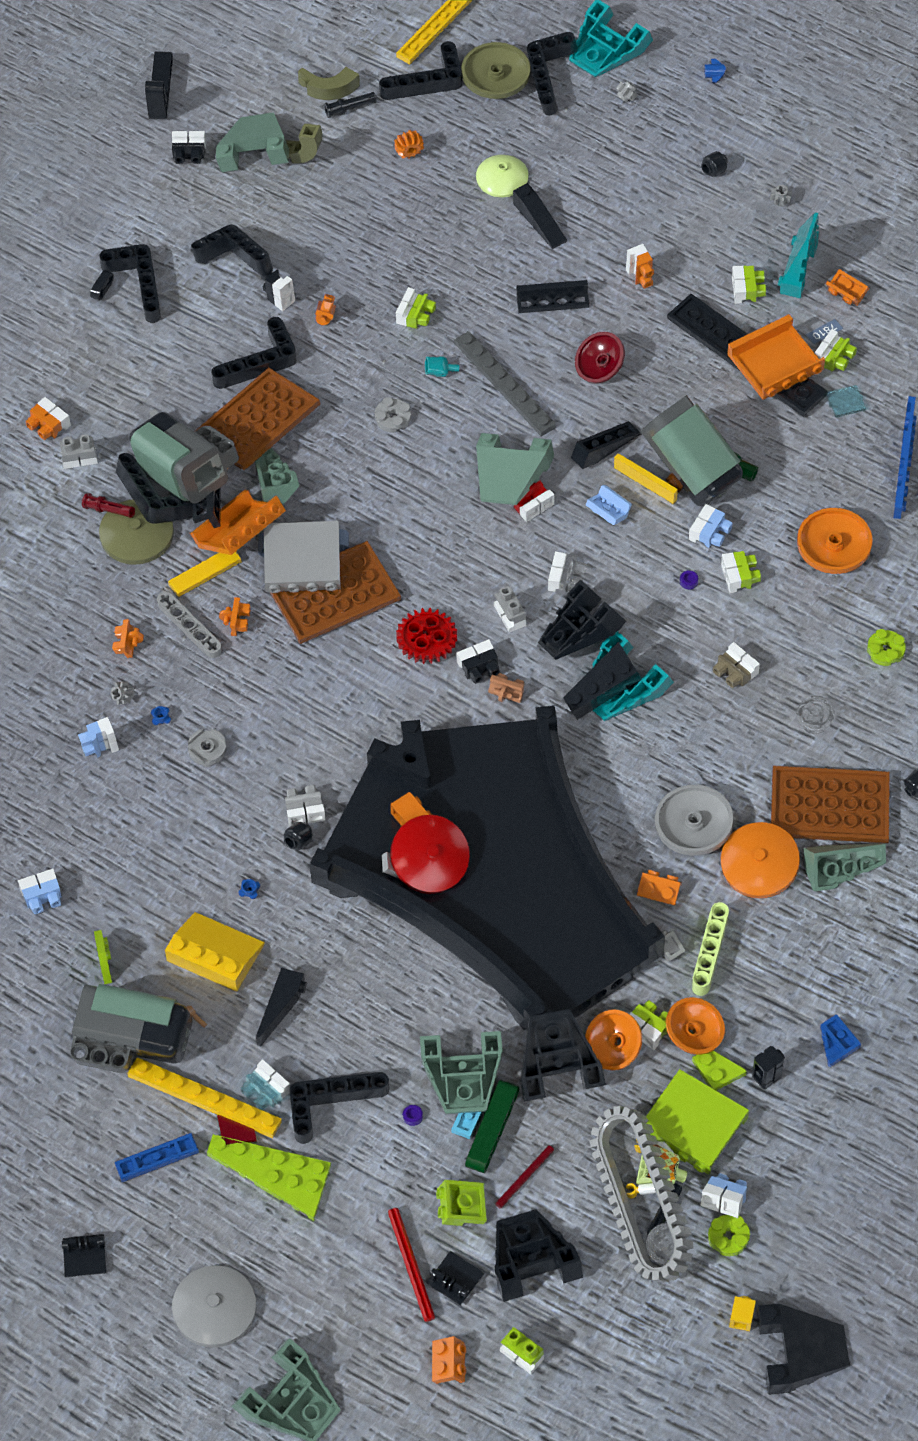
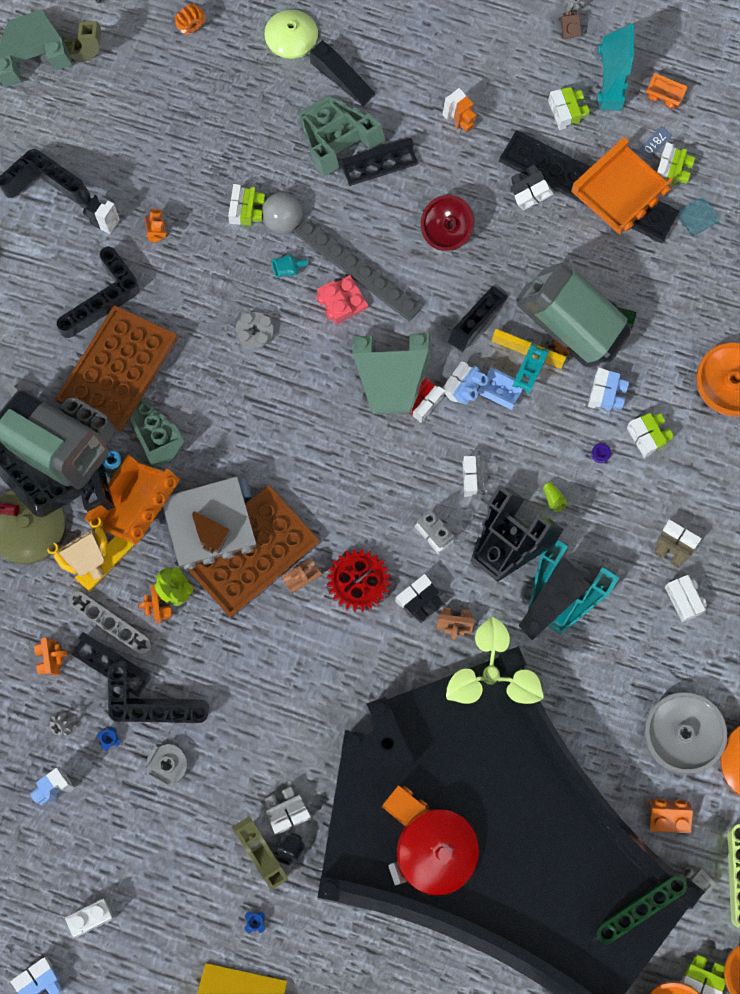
camera: 20 degrees left, 15 degrees up
none -> tan torso [47,517,107,580]
none -> white brick [65,899,115,938]
none -> black fence [71,632,152,697]
none -> dark azure cone [102,450,121,469]
none -> black beam [108,659,210,723]
none -> lime plate [154,566,193,606]
none -> reddish brown slope [192,511,230,554]
none -> olive arch [232,816,288,891]
none -> light grey piece [262,192,303,234]
none -> nougat hips [281,558,322,594]
none -> sand green wedge [298,95,385,177]
none -> coral plate [316,275,368,325]
none -> light blue hips [442,361,489,404]
none -> yellowish green plant [446,617,544,704]
none -> hips [511,165,554,211]
none -> teal plate [512,343,549,394]
none -> lime cone [543,482,568,512]
none -> reddish brown bracket [558,11,582,39]
none -> dark green beam [597,873,687,943]
none -> white brick [665,575,707,622]

